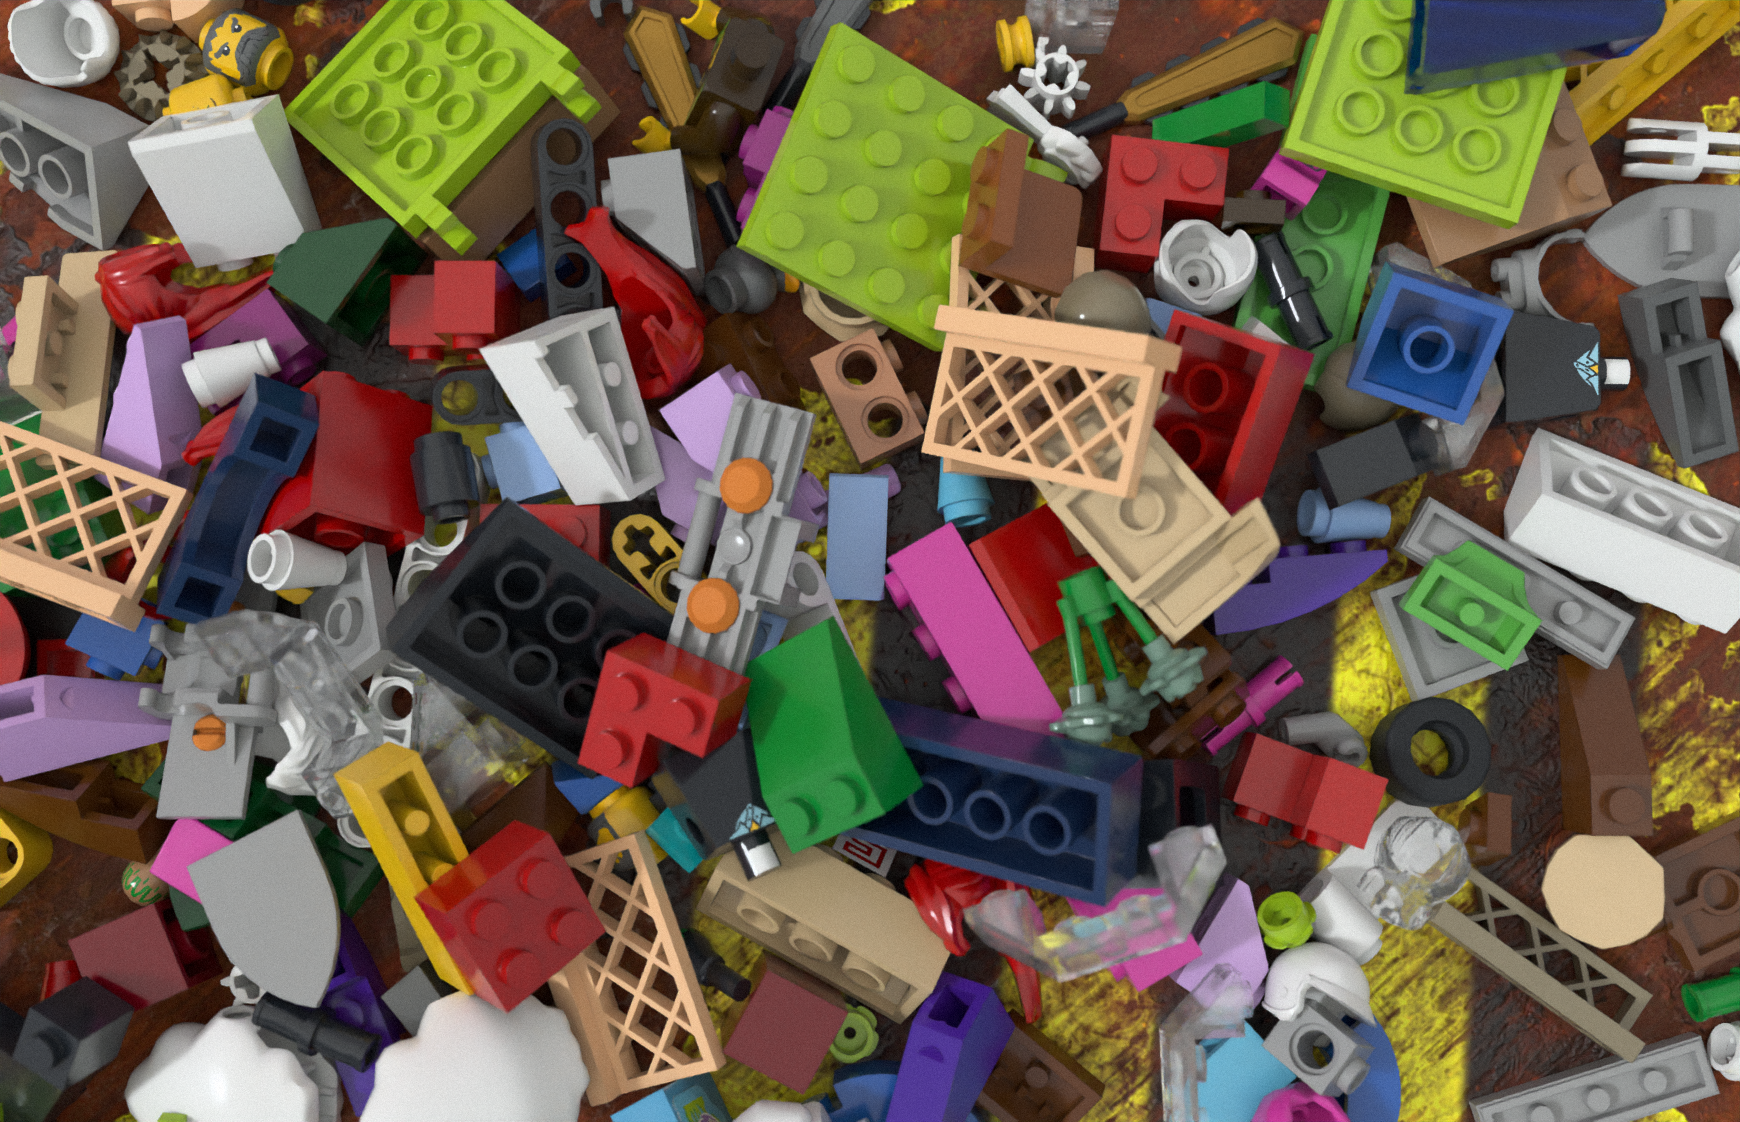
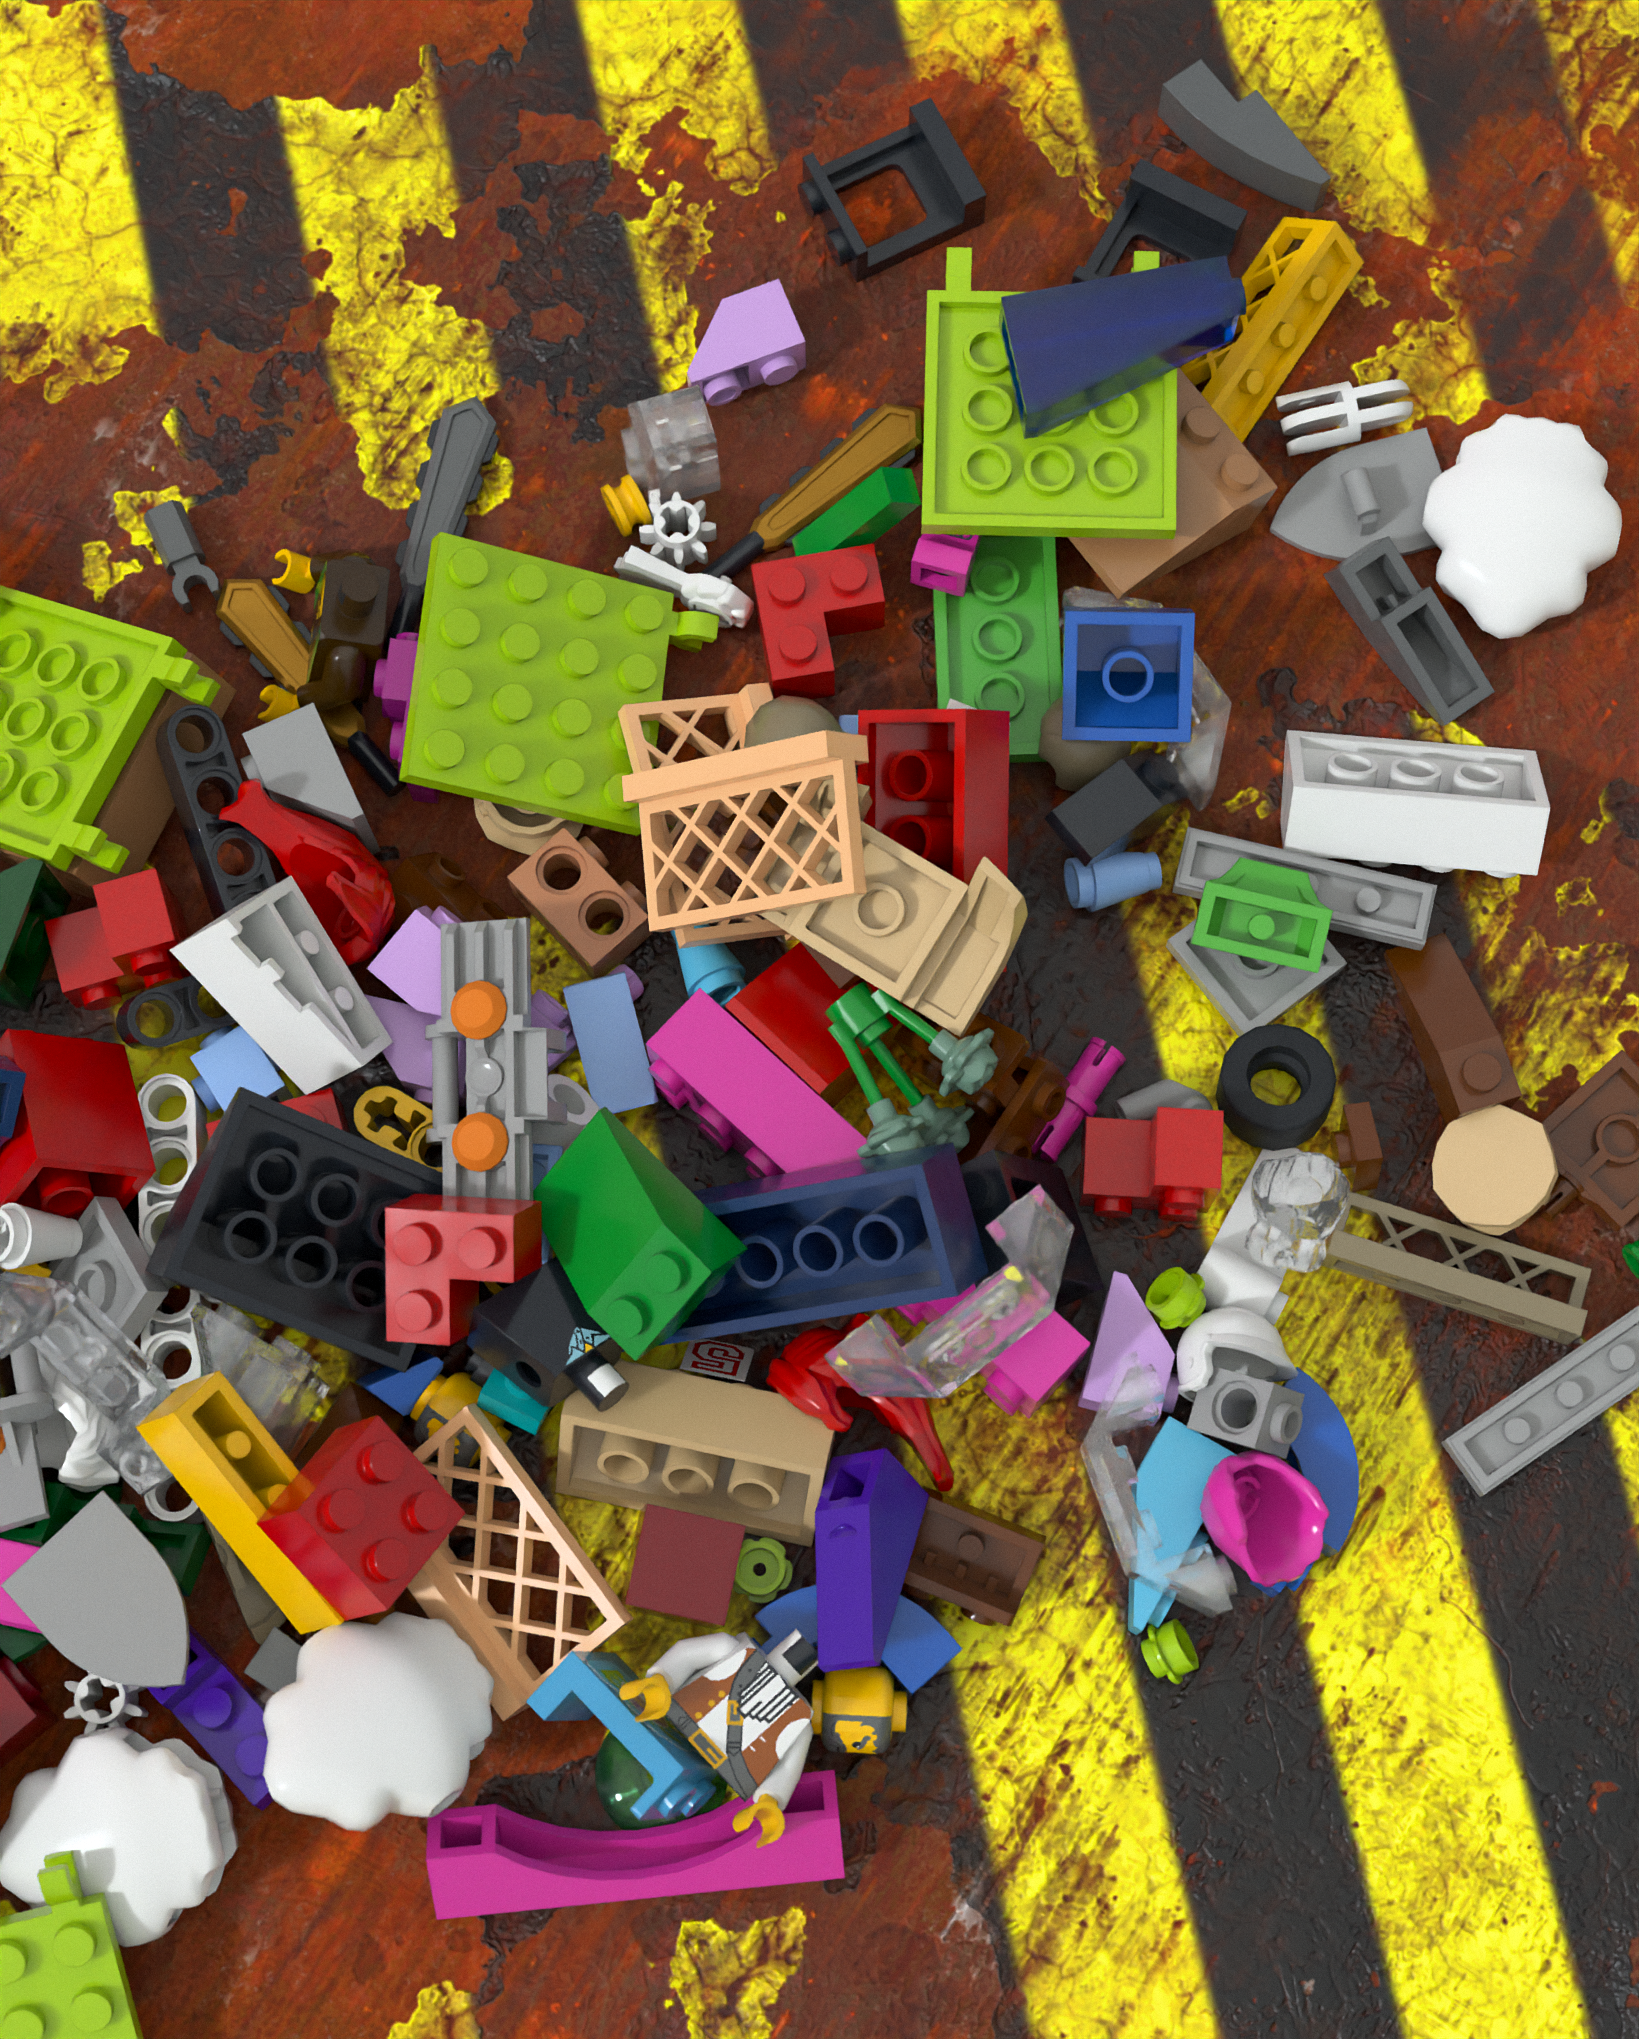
camera: 15 degrees left, 10 degrees down
black pin [252,991,382,1073] -> none
black brick [409,431,481,524] -> none
blue slope [497,228,577,302] -> none
black piece [667,928,752,1002] -> none
dark grey animal [704,244,801,314] -> none
dark orange bracket [958,128,1083,298] -> none
white helmet [1154,219,1258,315] -> none
dark purple slope [1203,540,1388,635] -> none
dark brown plate [1220,190,1286,237] -> none
black pin [1254,231,1334,351] -> none
black torso [1484,311,1630,431] -> none
light grey helmet [1491,229,1594,326] -> none

